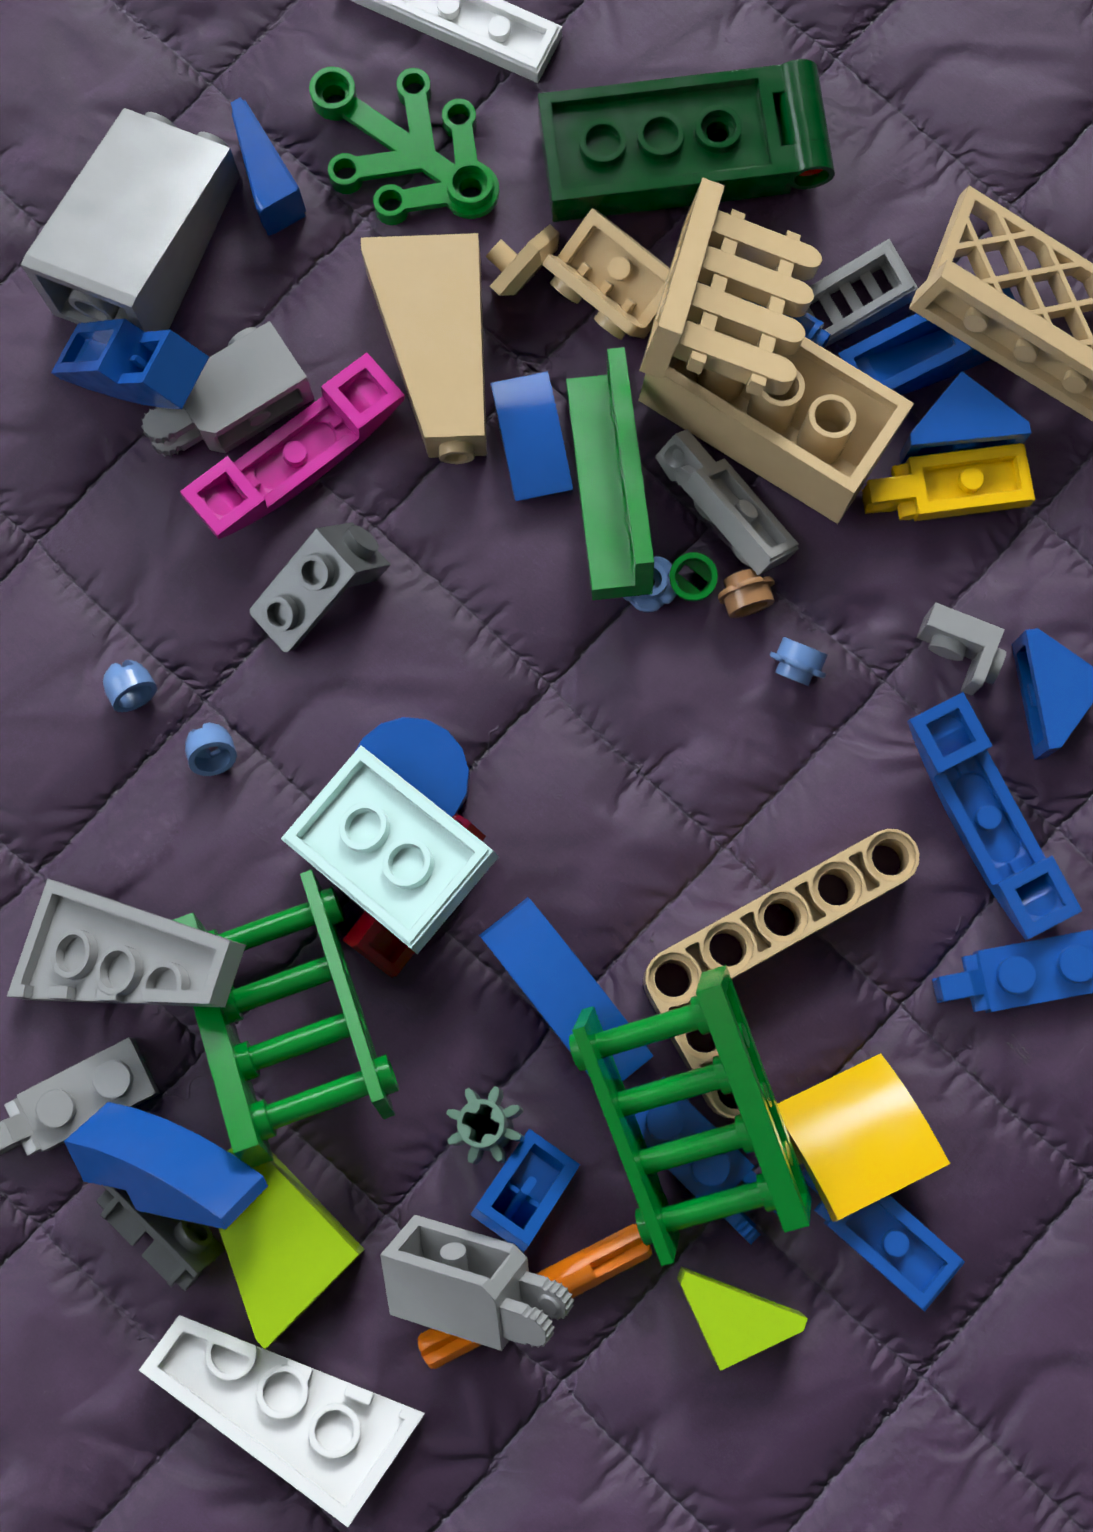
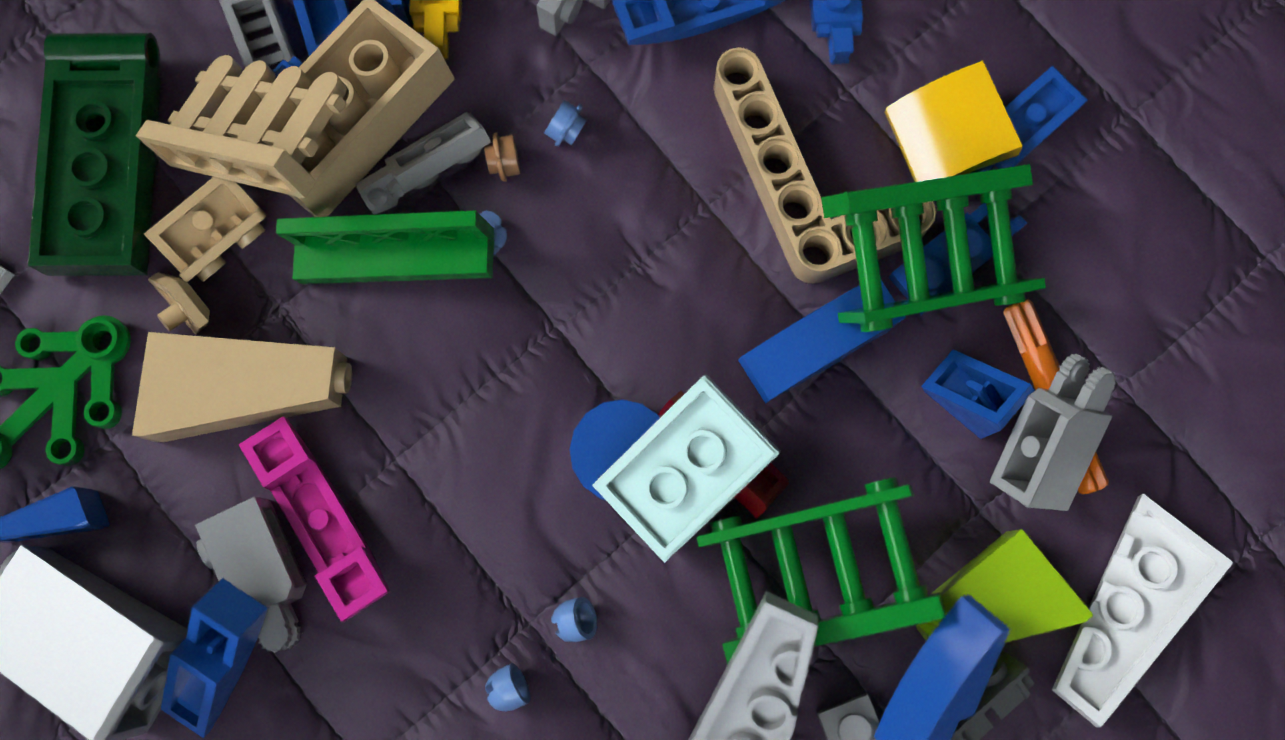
camera: 85 degrees left, 0 degrees up
bracket [250,522,391,652] -> none
sand green gear [446,1086,525,1165] -> none
blue slope [490,371,573,501] -> none
green hinge [669,552,718,602] -> none
lime slope [677,1266,808,1371] -> none

